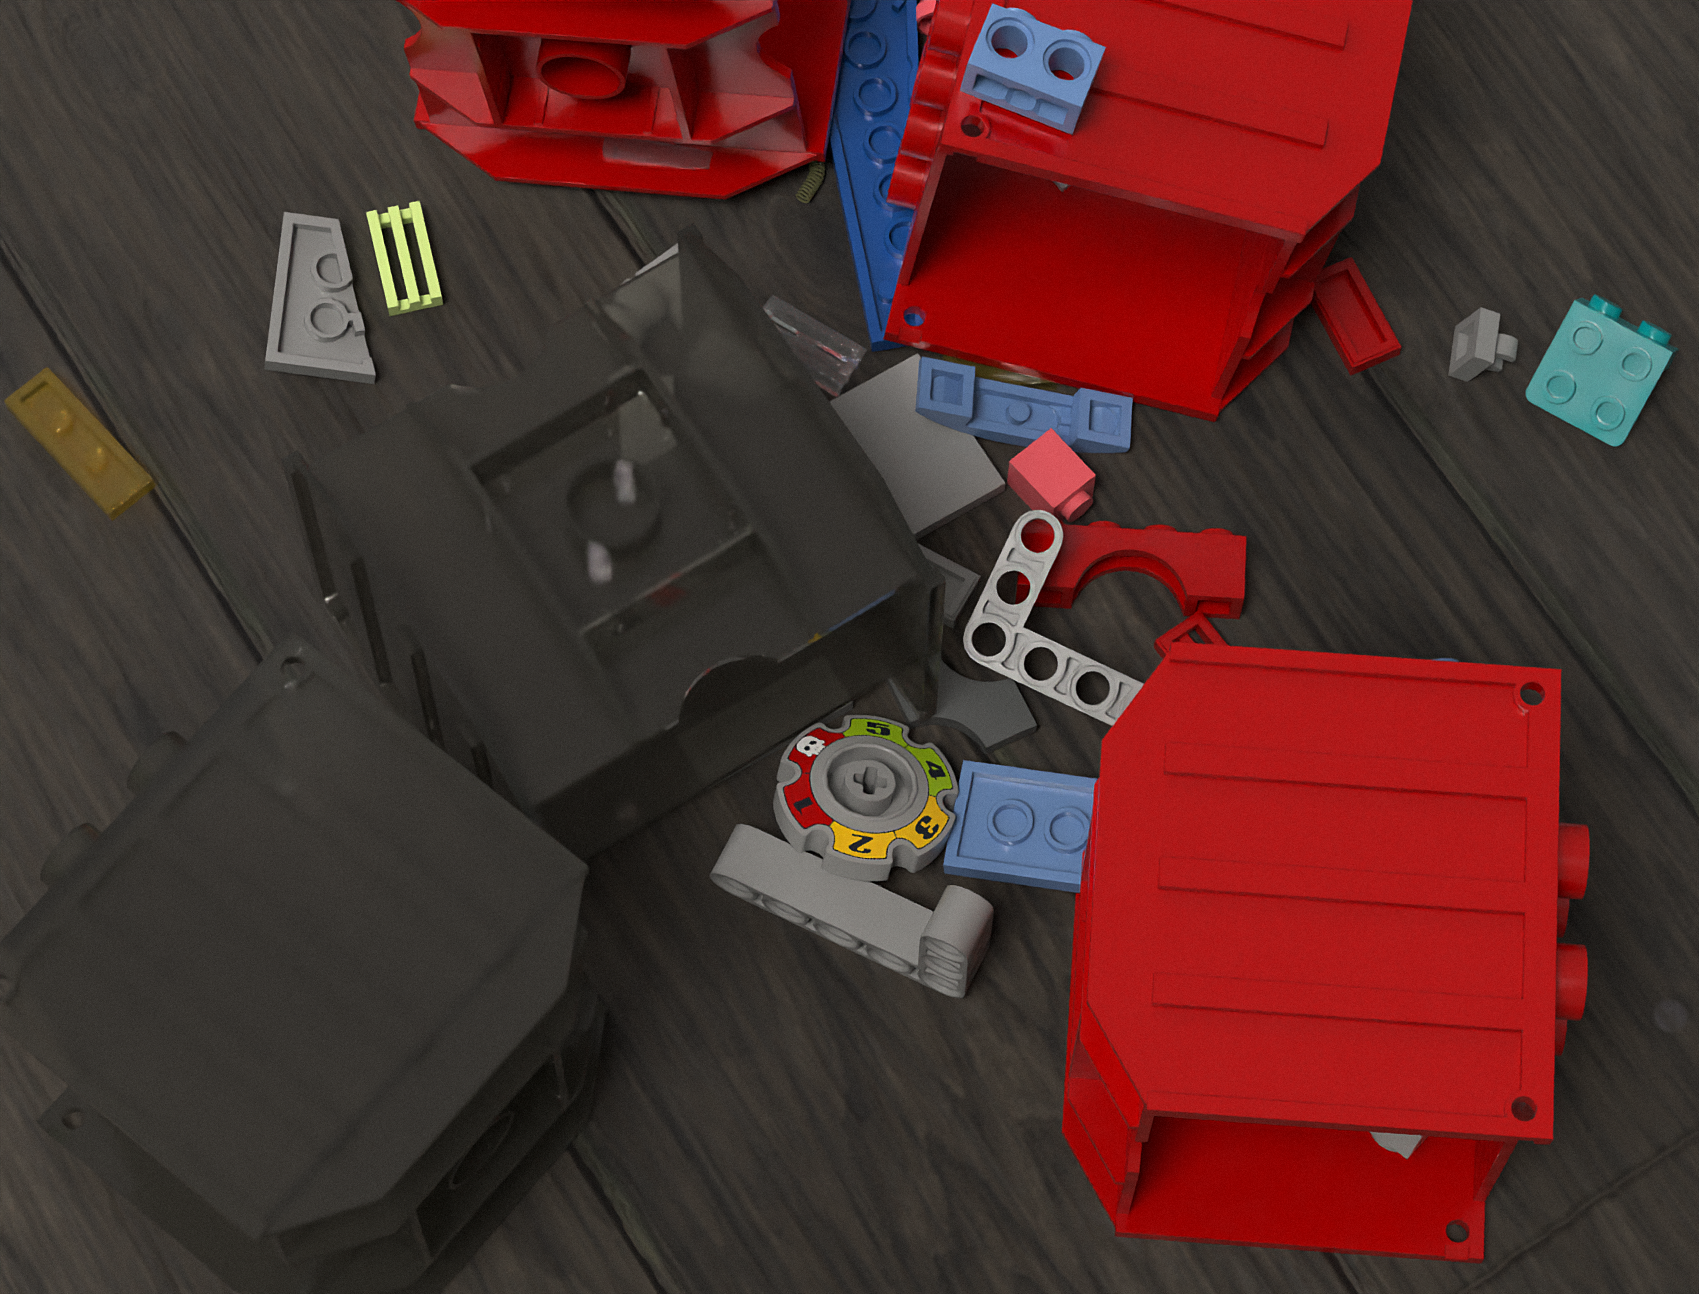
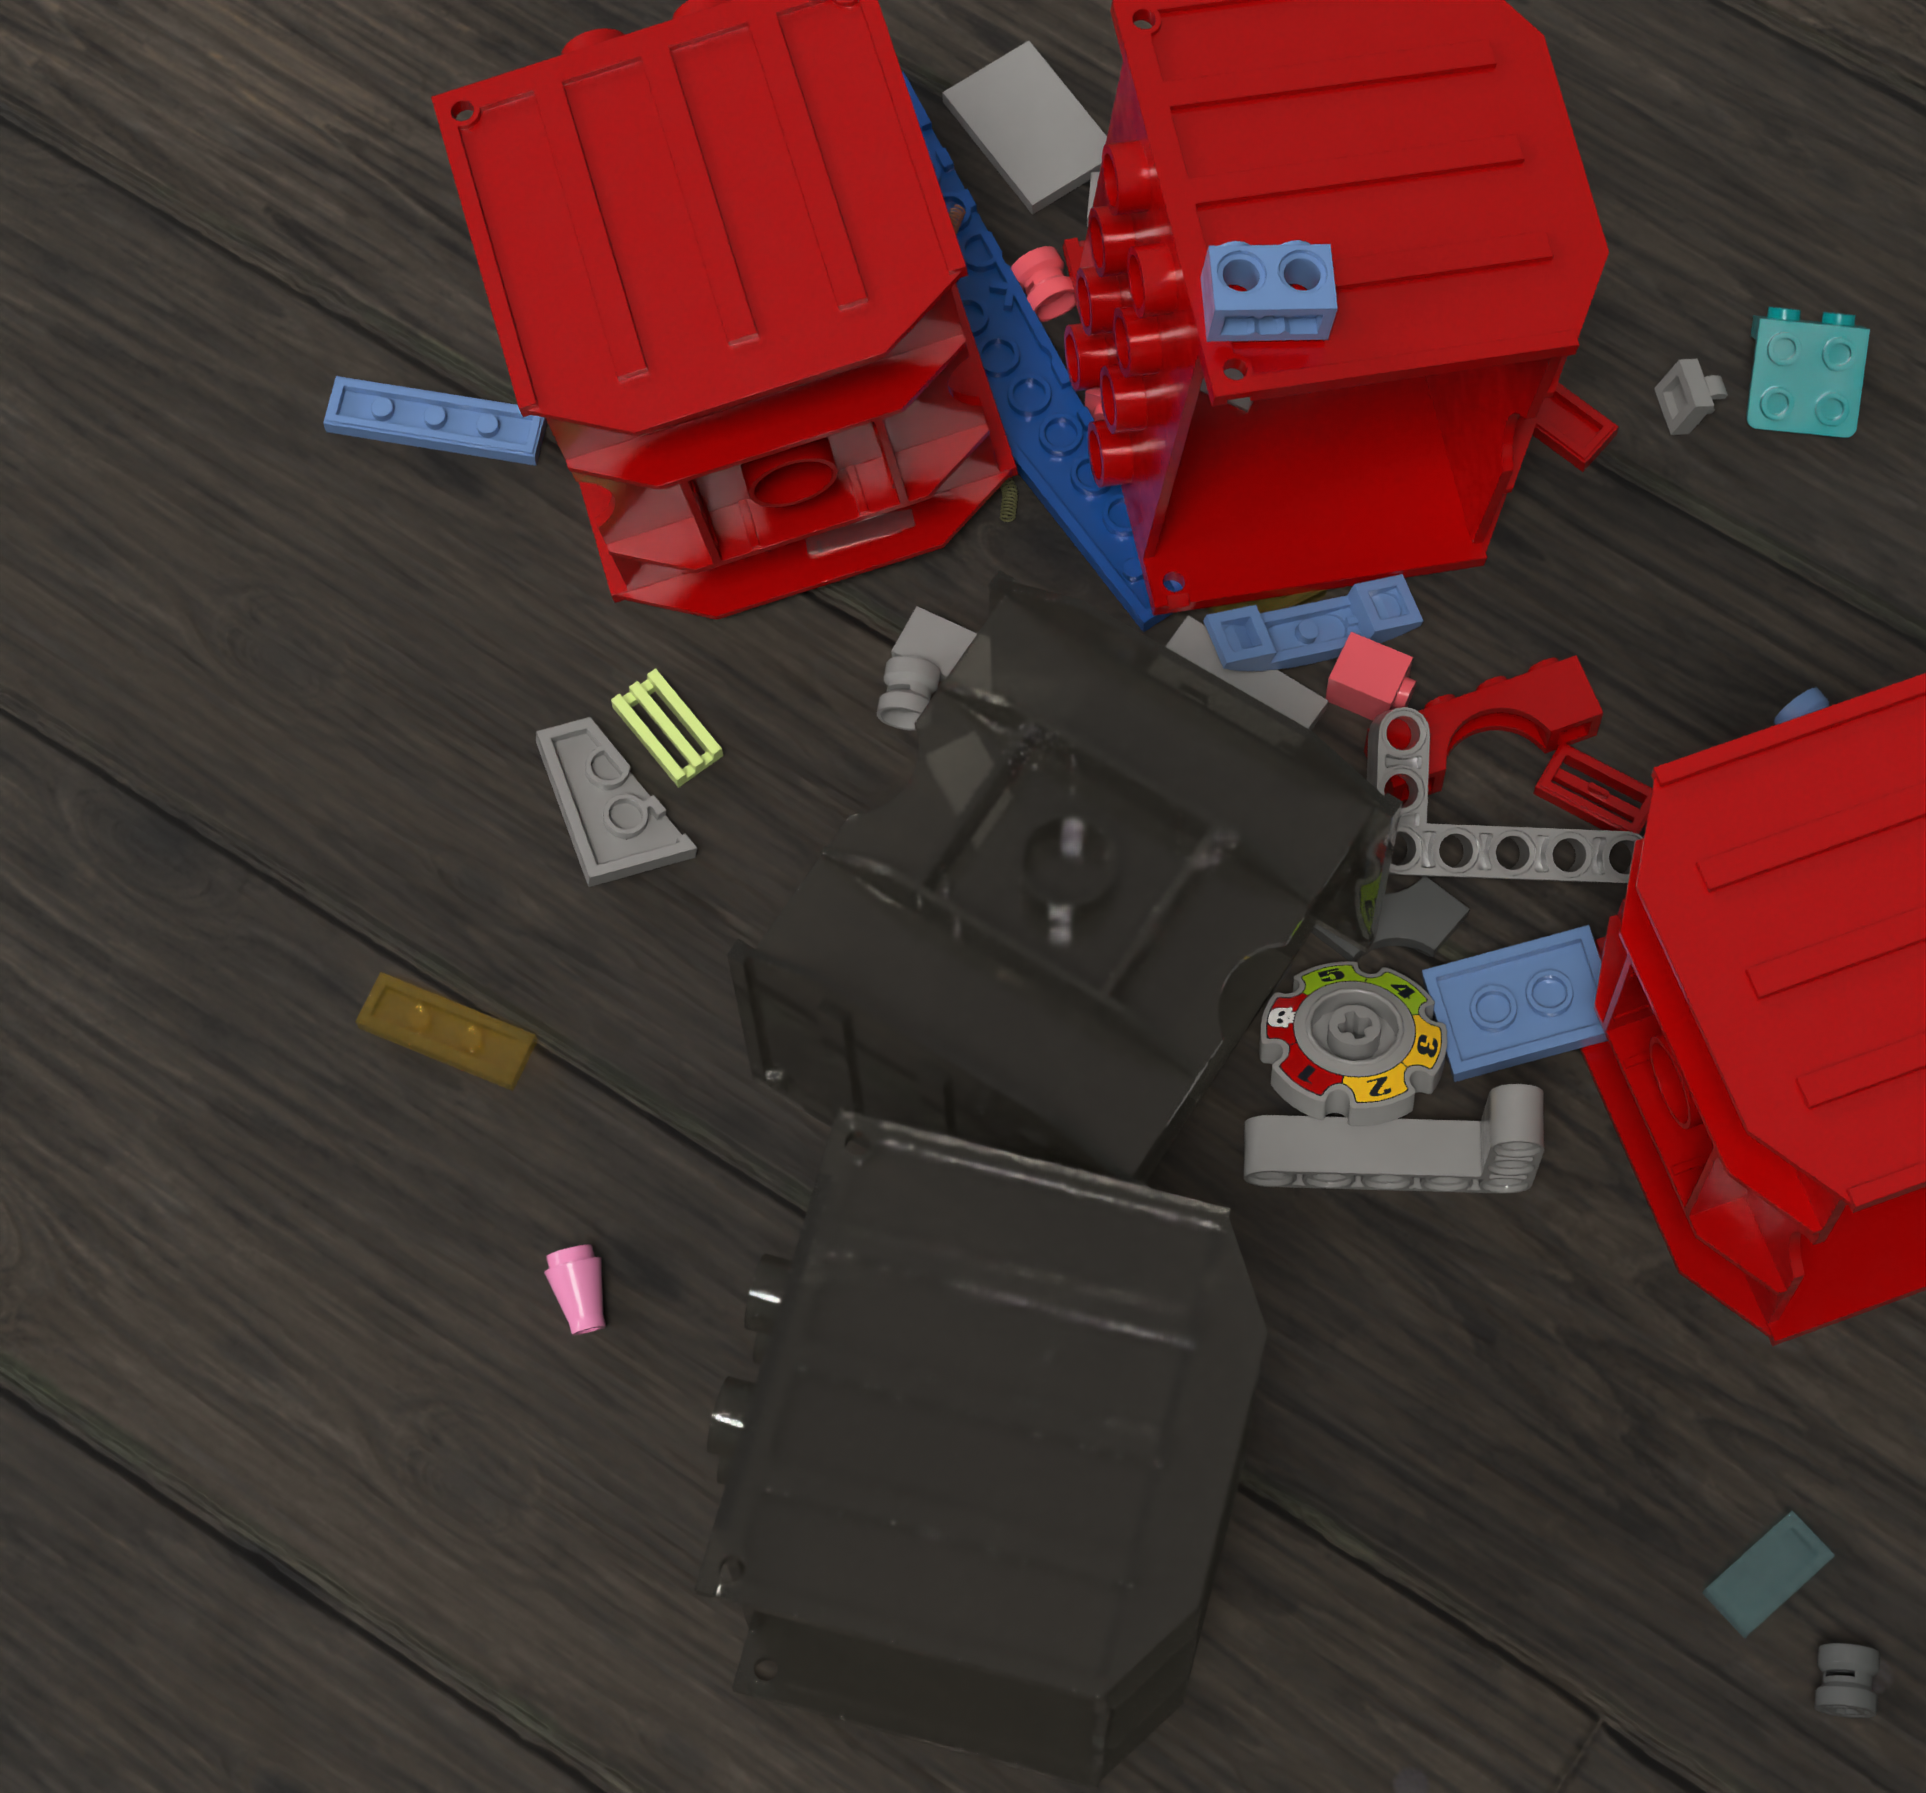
camera: 20 degrees left, 0 degrees up
none -> bright pink cone [544,1244,606,1336]

